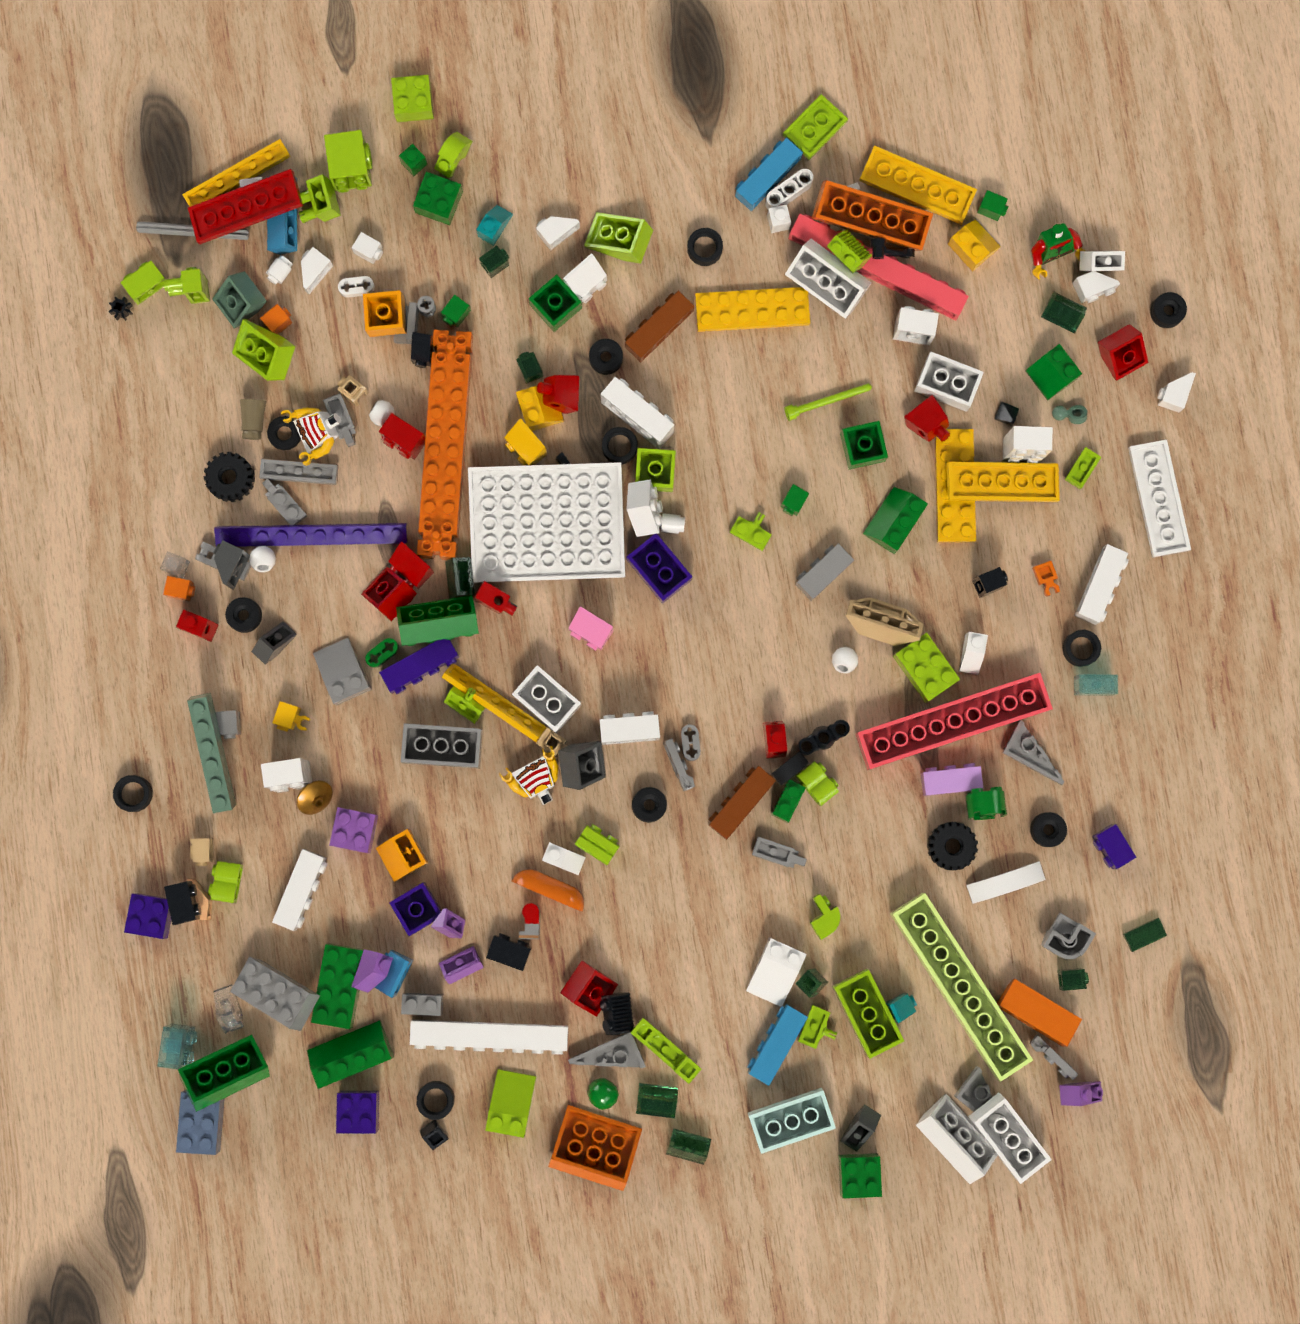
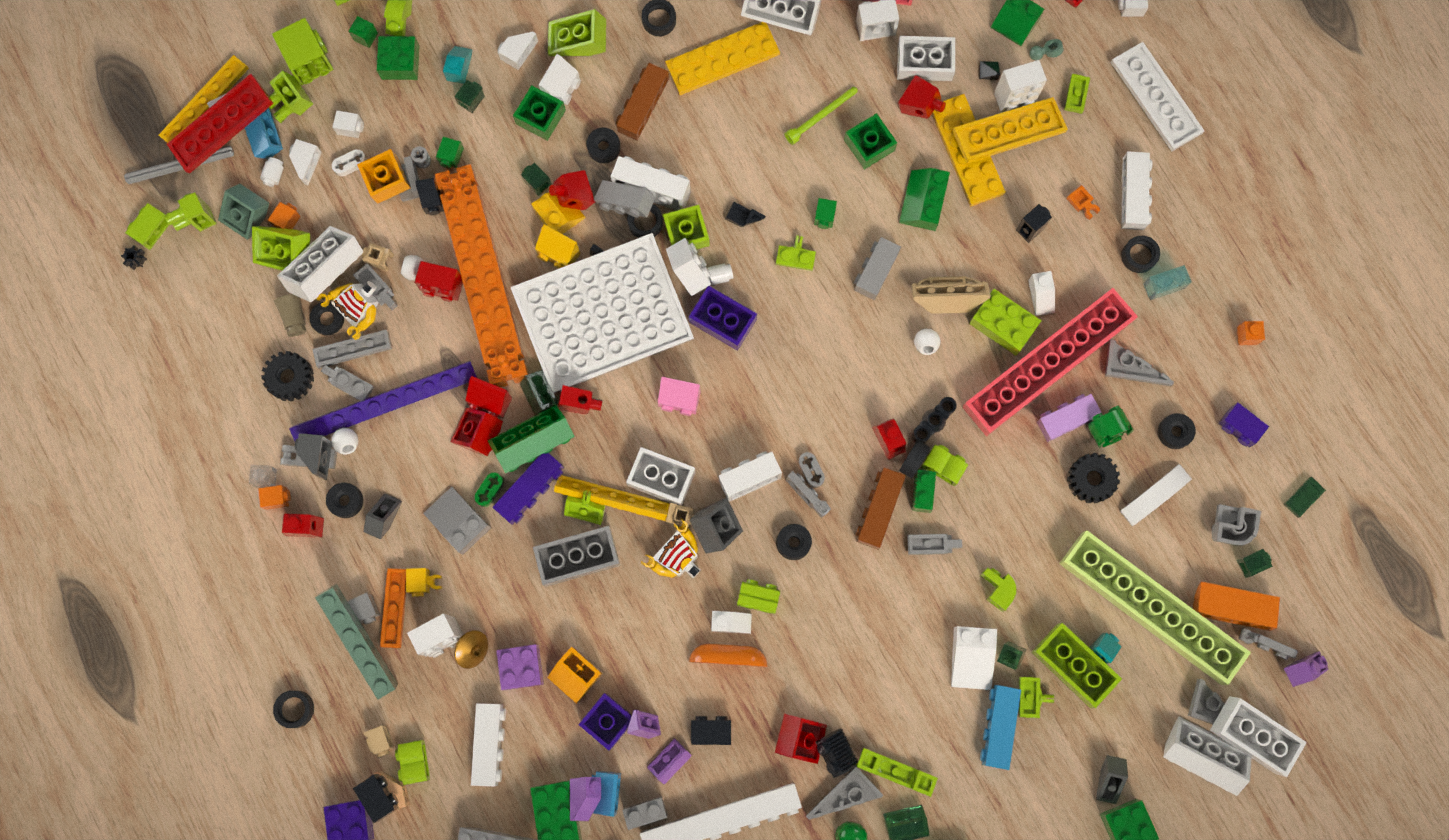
camera: 10 degrees left, 5 degrees down
leg [519,903,540,939] -> none
light aqua brick [747,1088,836,1154] -> none
none -> white brick [277,226,363,302]
none -> orange plate [380,568,406,648]
none -> light grey brick [594,180,655,218]
none -> black slope [725,202,766,227]
none -> orange brick [1237,321,1265,345]

